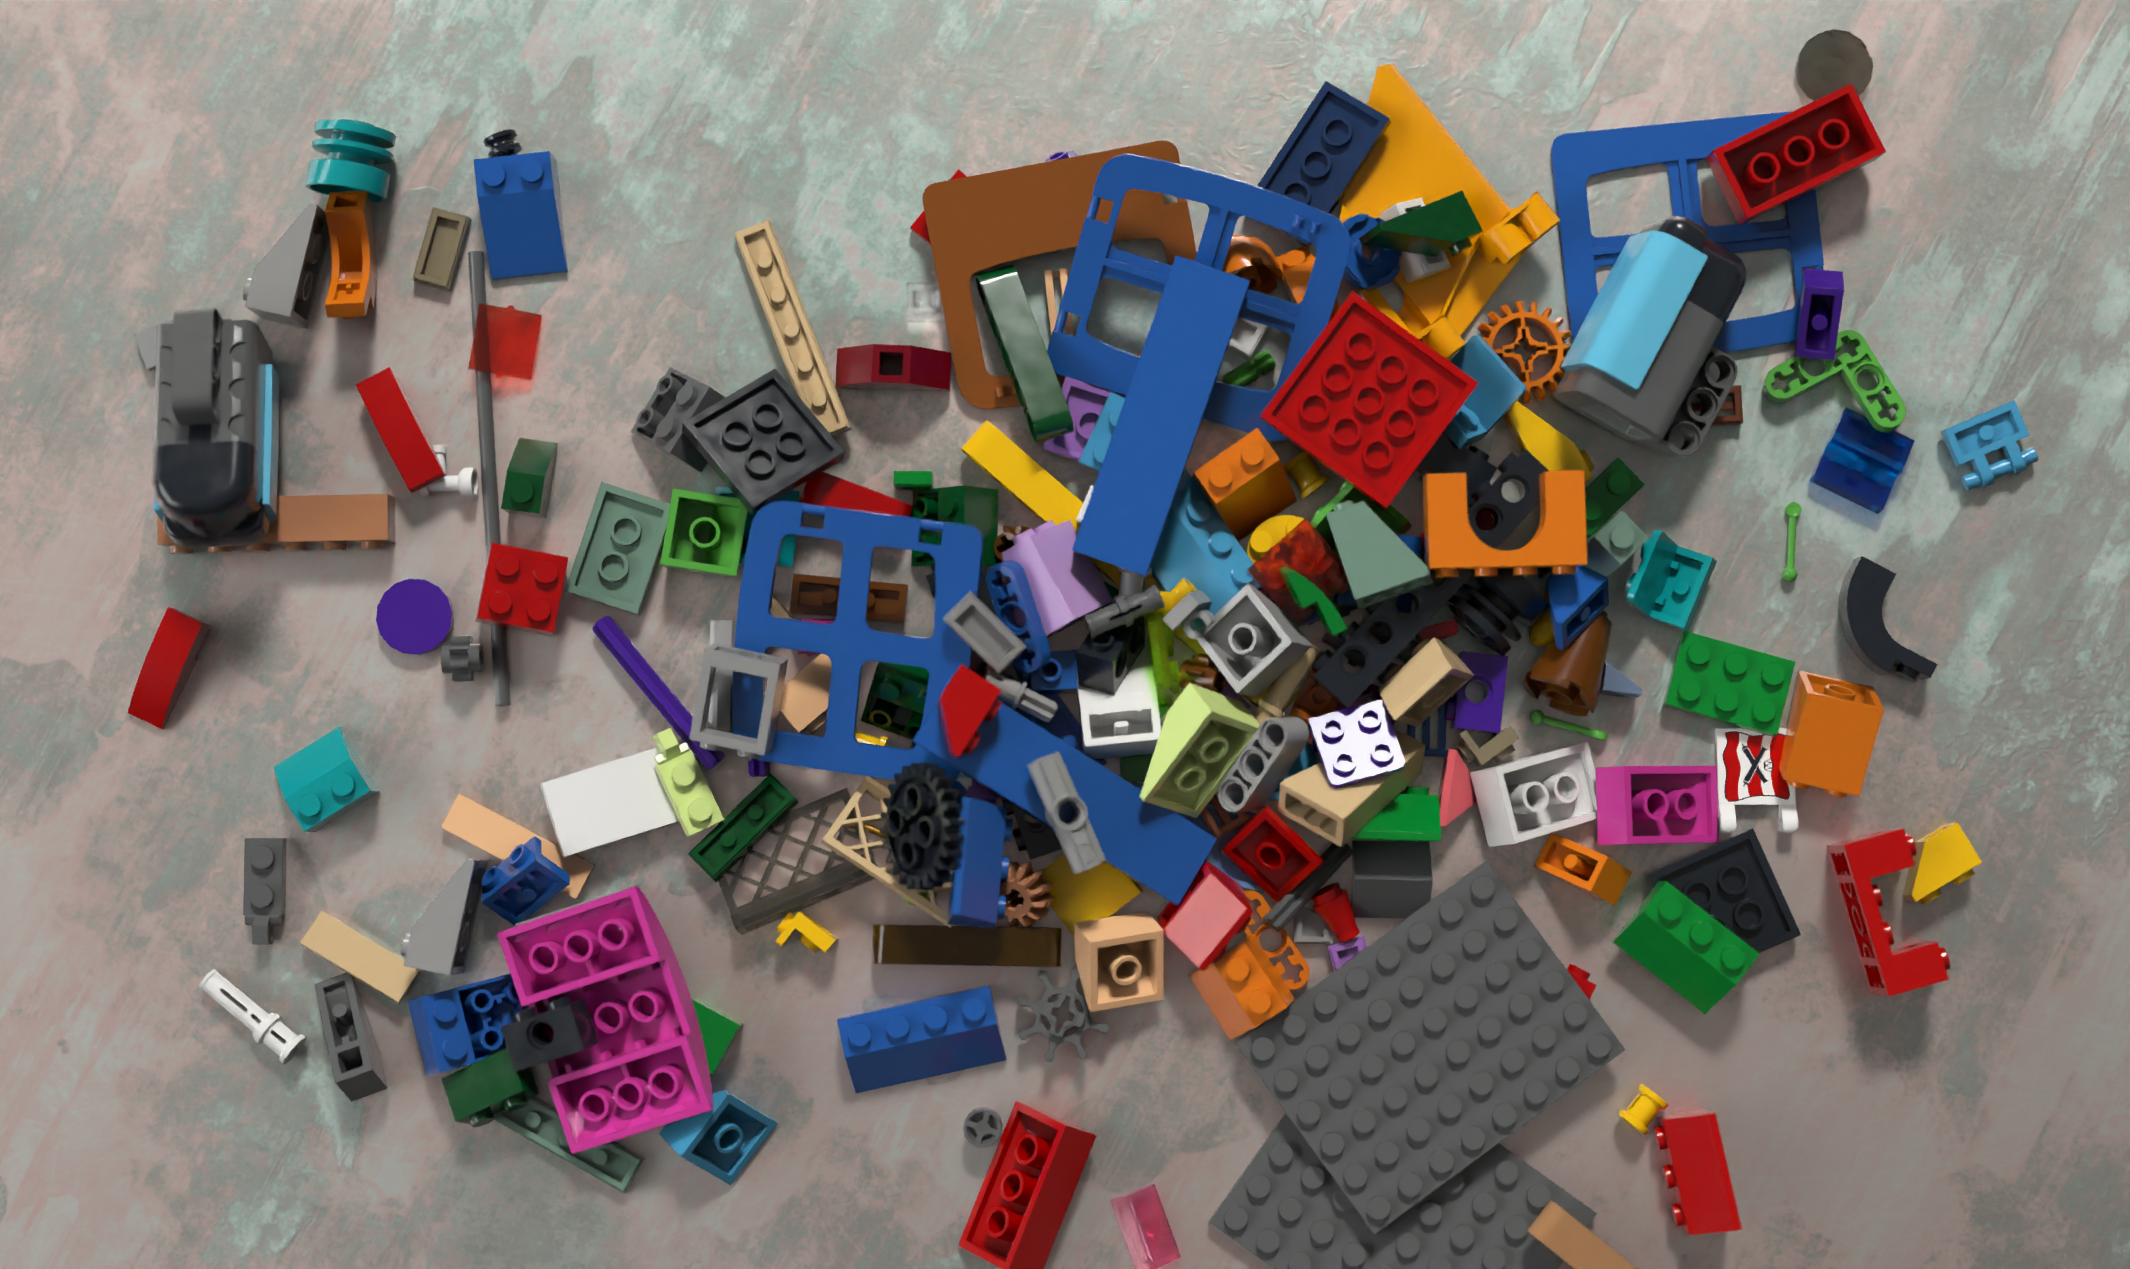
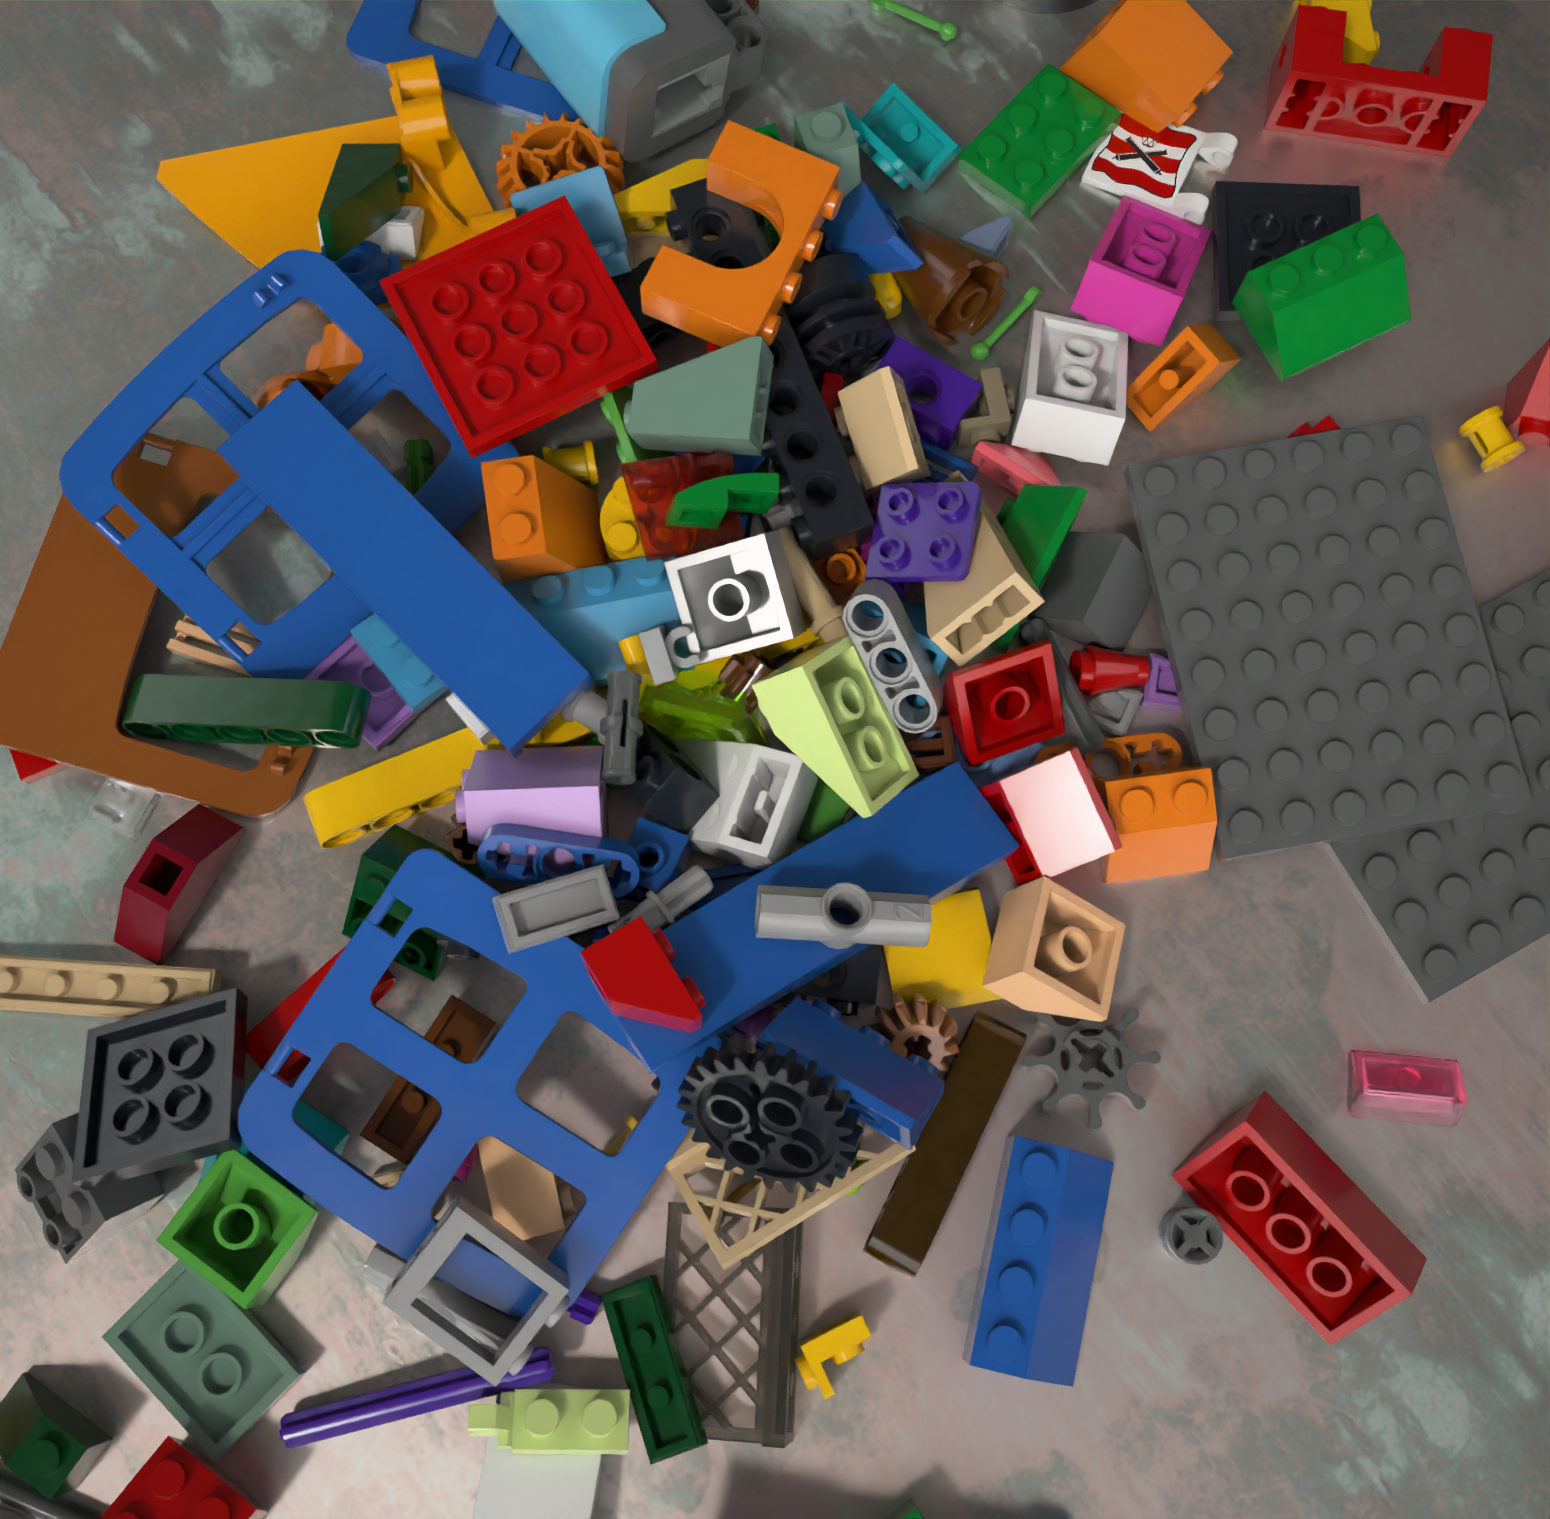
camera: 70 degrees left, 10 degrees down
dark green slope [861,662,929,740] -> none
green tile [893,471,934,490] -> none
dark blue plate [1257,81,1391,249] -> none

